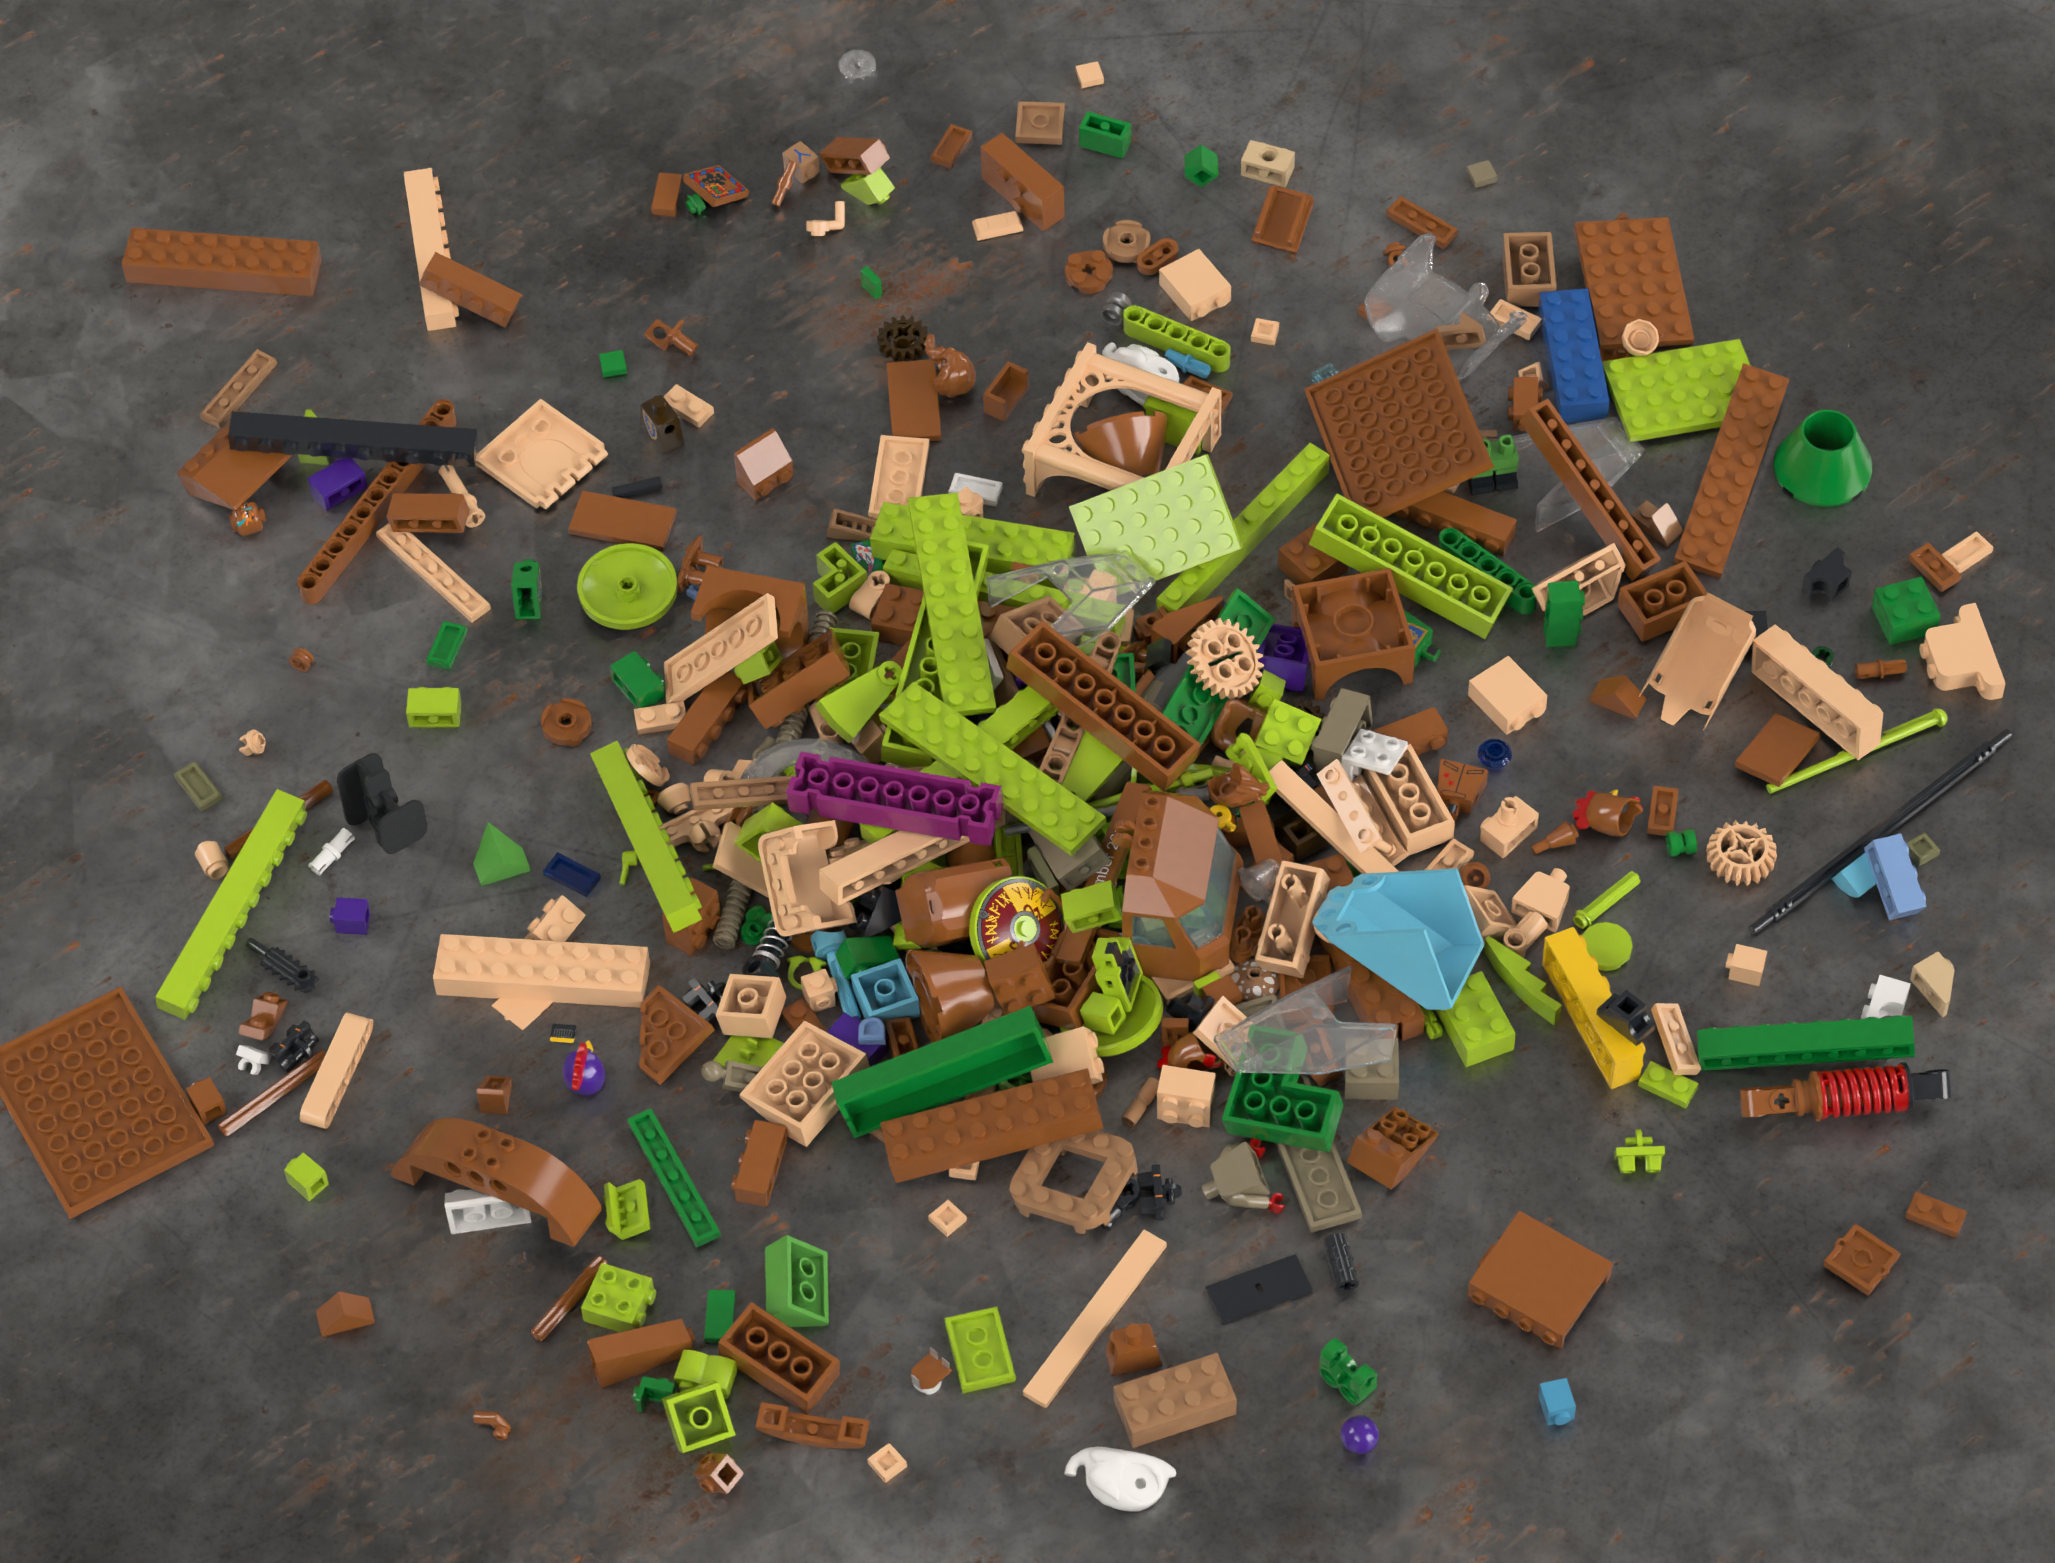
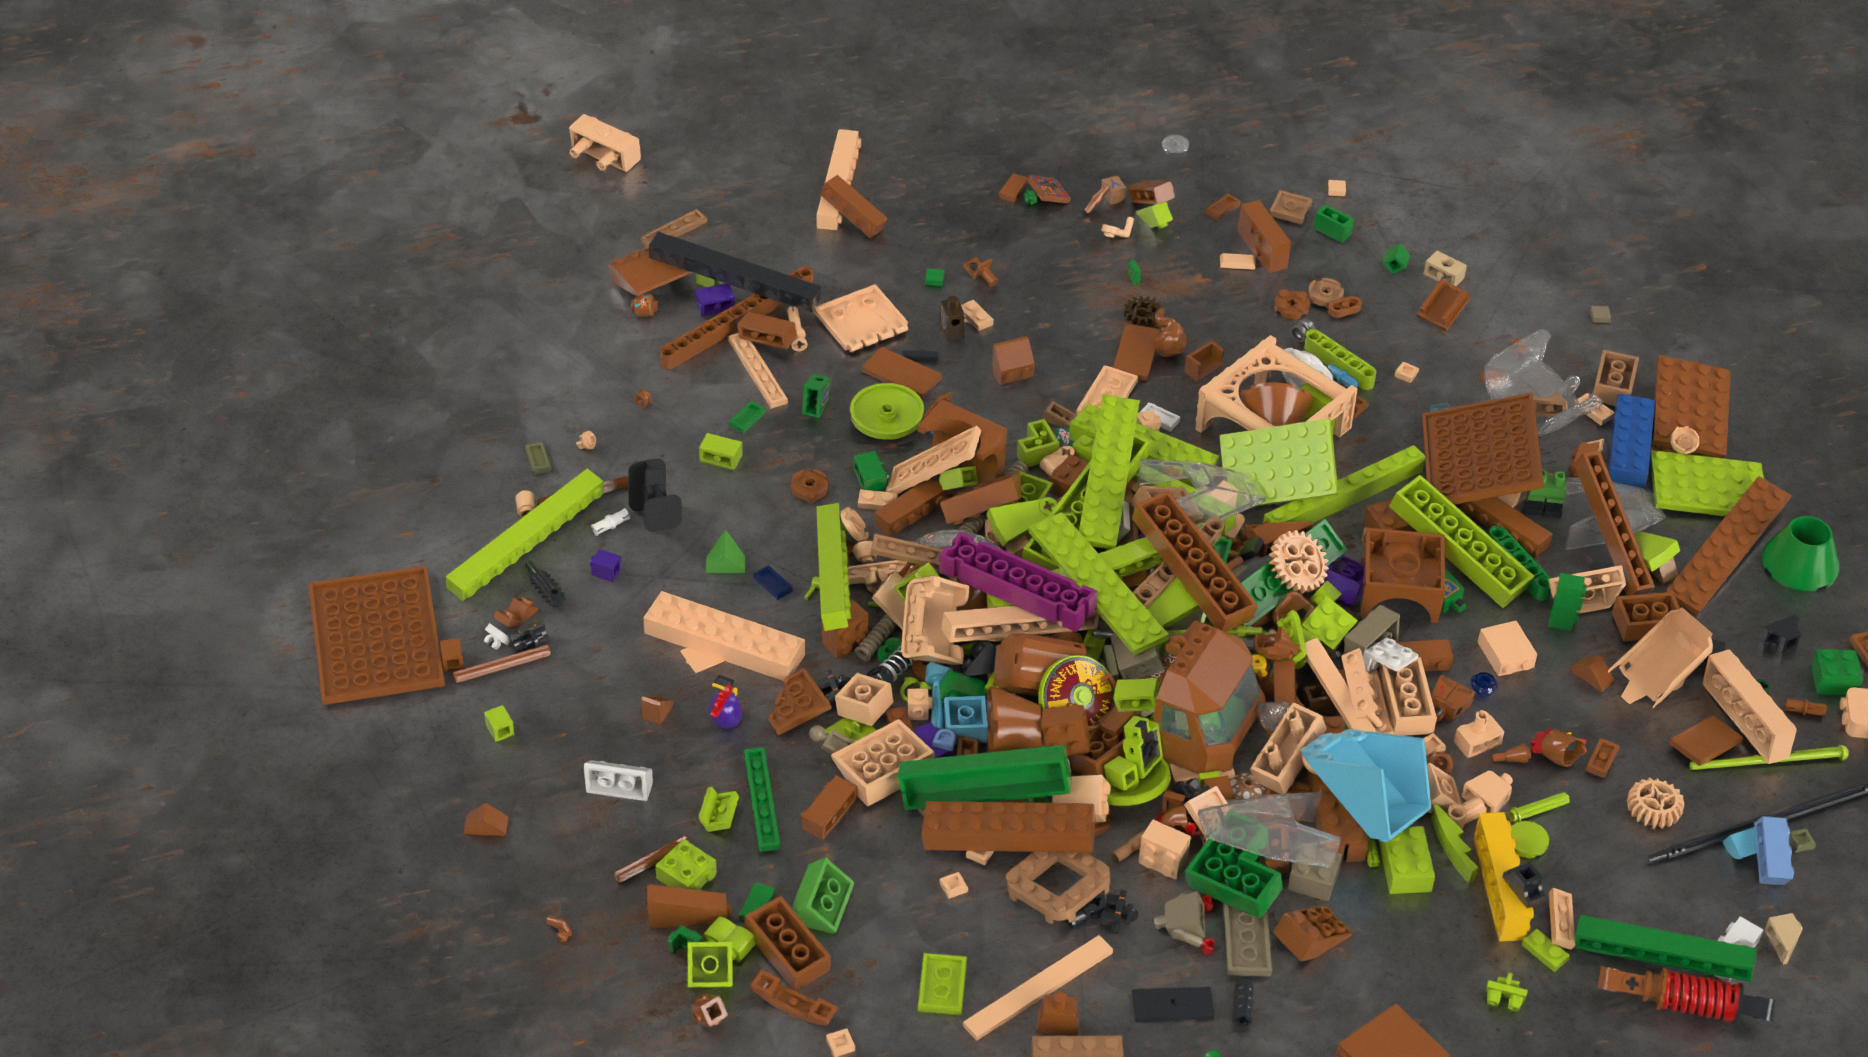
camera: 15 degrees right, 10 degrees down
dark orange brick [122,228,322,296] -> none
light nougat beam [300,1013,373,1129] -> none
dark orange slope [391,1118,602,1247] -> none
light nougat bracket [525,895,586,942] -> none
dark orange piece [911,1347,952,1395] -> none
light nougat brick [1159,249,1231,321] -> none
dark orange connector [1229,905,1266,966] -> none
dark orange plate [1386,196,1458,250] -> none
green wheel [1666,828,1697,857] -> none
light nougat brick [1725,944,1767,986] -> none
none -> light nougat piece [569,114,641,172]
none -> lime piece [1634,531,1680,572]

